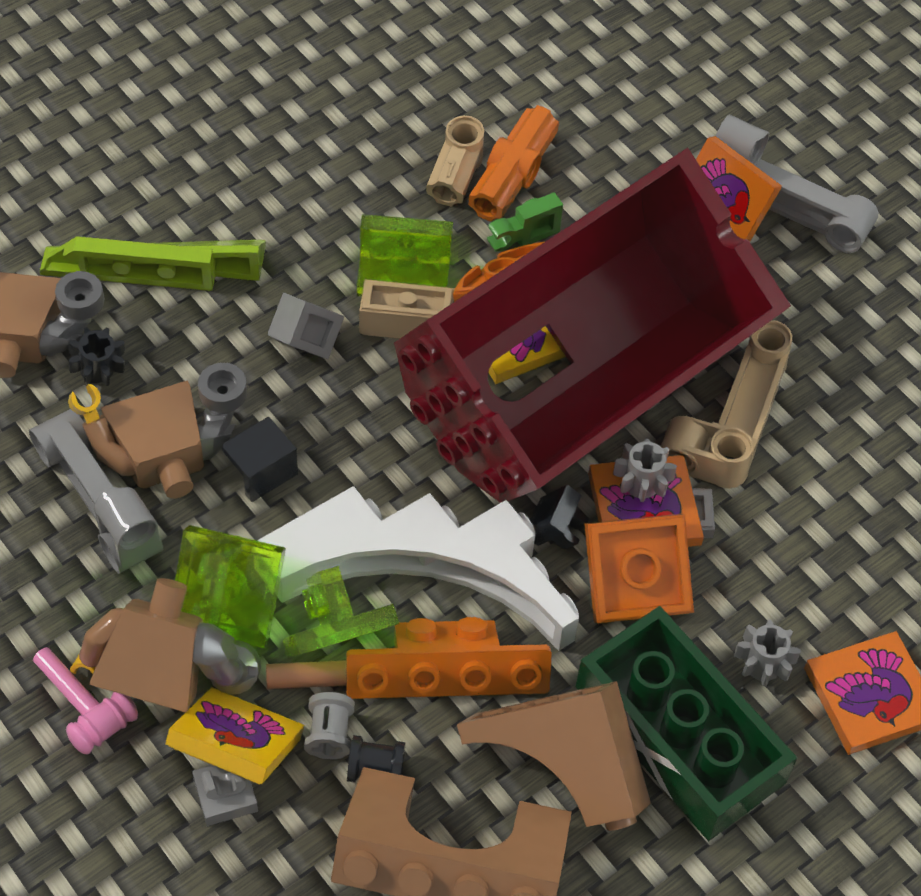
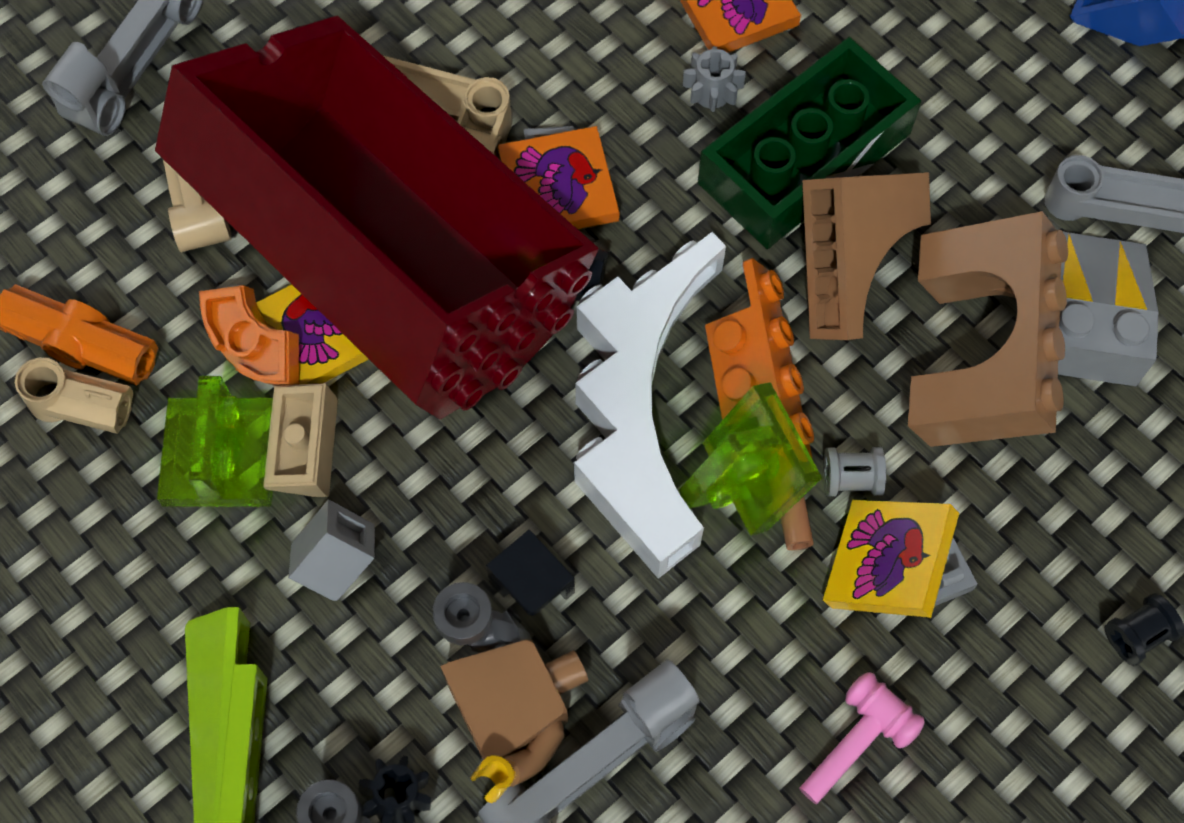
camera: 90 degrees left, 10 degrees up
medium nougat torso [70,578,261,712] -> none
clear neon green bracket [175,525,286,648] -> none
black bush [347,735,406,783] -> none
bright green plate [487,192,563,252] -> none
orange tile [585,514,694,624] -> none
light grey gear [613,438,677,502] -> none
orange tile [696,136,782,242] -> none

